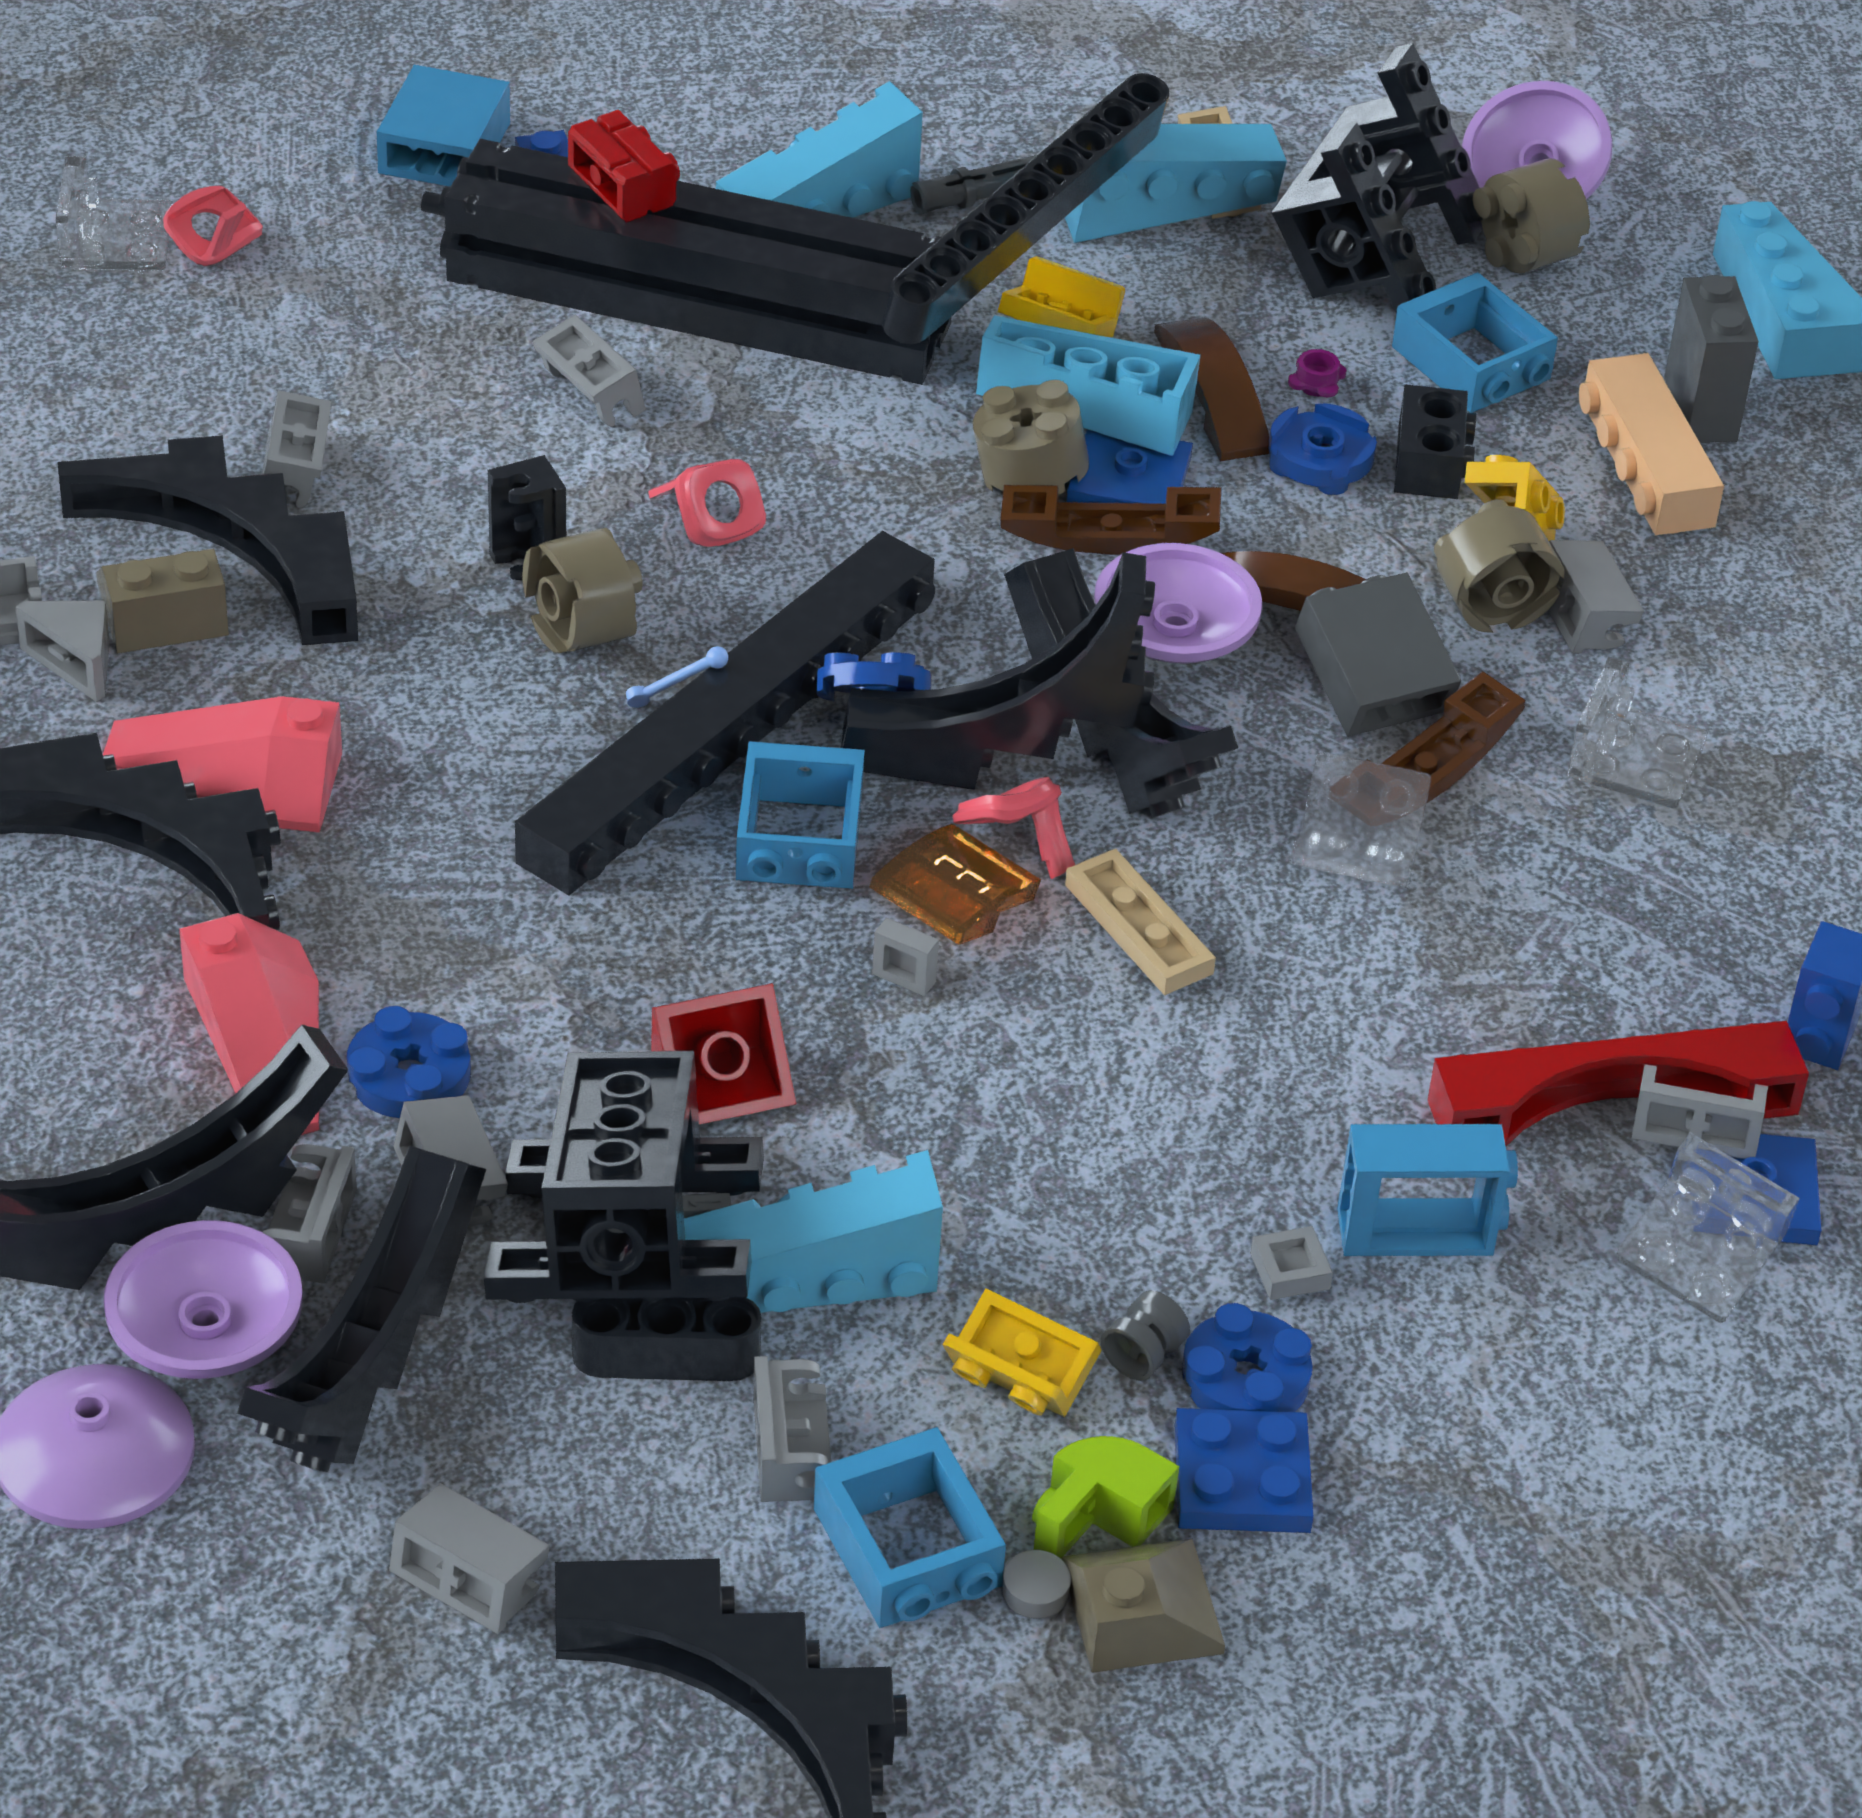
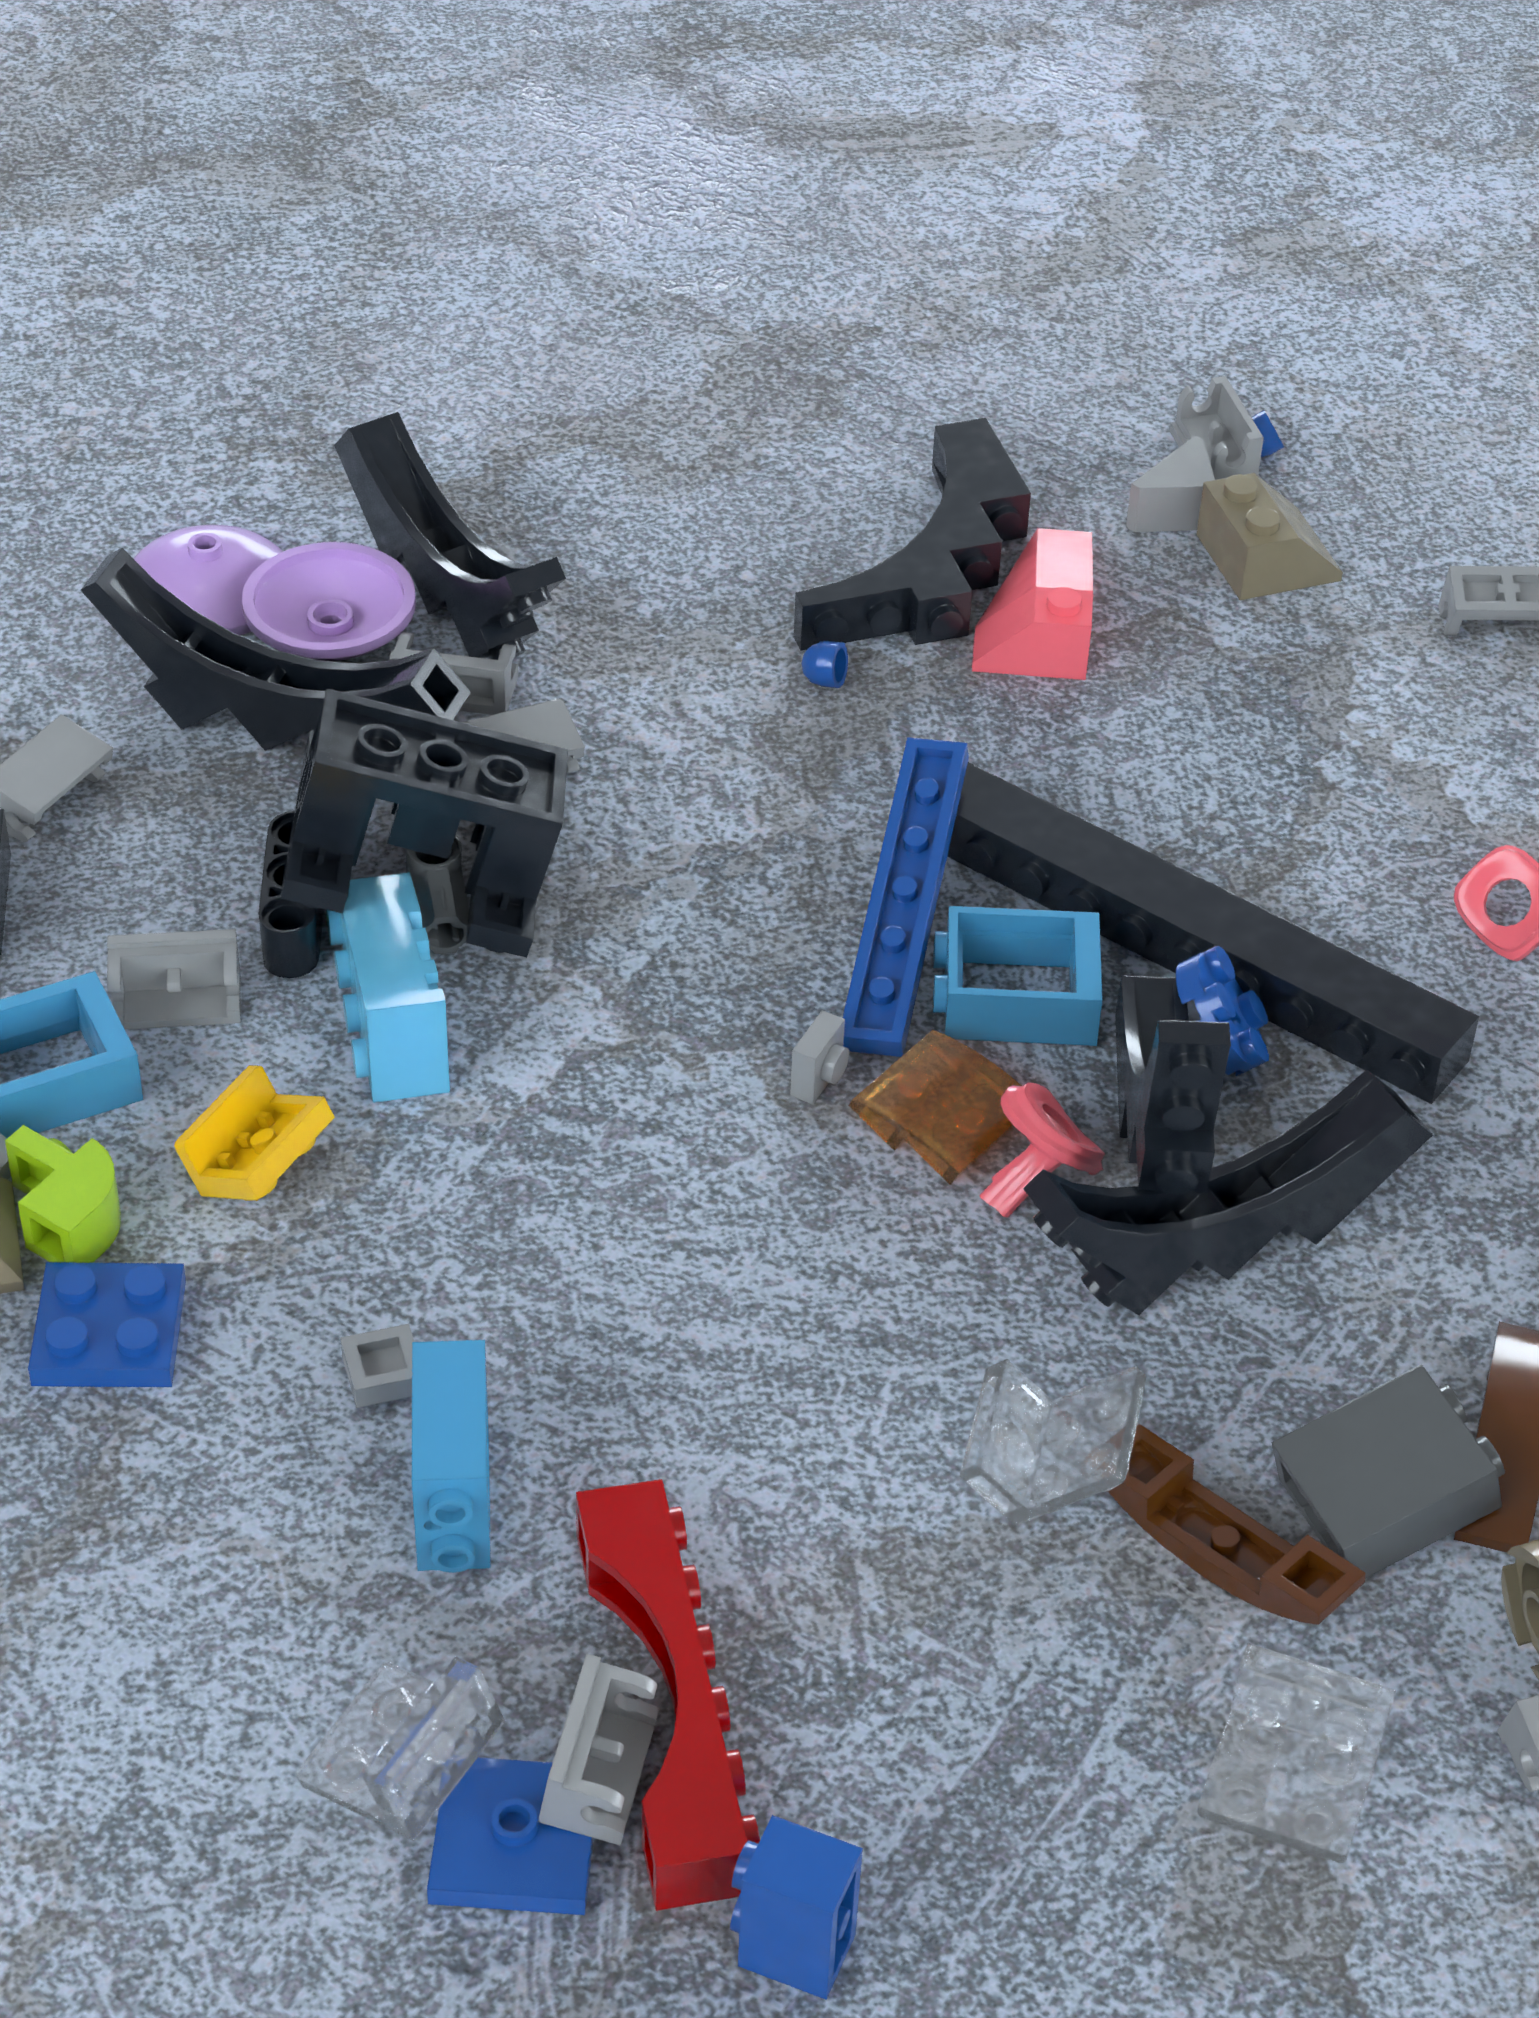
camera: 90 degrees right, 0 degrees up
black arch [58,435,359,645] -> none
coral wedge [179,913,319,1135] -> none
blue plate [346,1006,471,1118] -> none
black hinge [487,455,567,580] -> none
dark tan brick [522,528,643,653] -> none
light blue hinge [626,646,728,708] -> none
red slope [651,983,797,1125] -> none
tan plate [1065,848,1216,995] -> none
lavender dish [1094,543,1262,664] -> none
dark grey wheel [1101,1290,1190,1381] -> none
blue plate [1181,1303,1313,1412] -> none
none -> blue hinge [801,641,848,688]
none -> blue plate [842,737,969,1057]

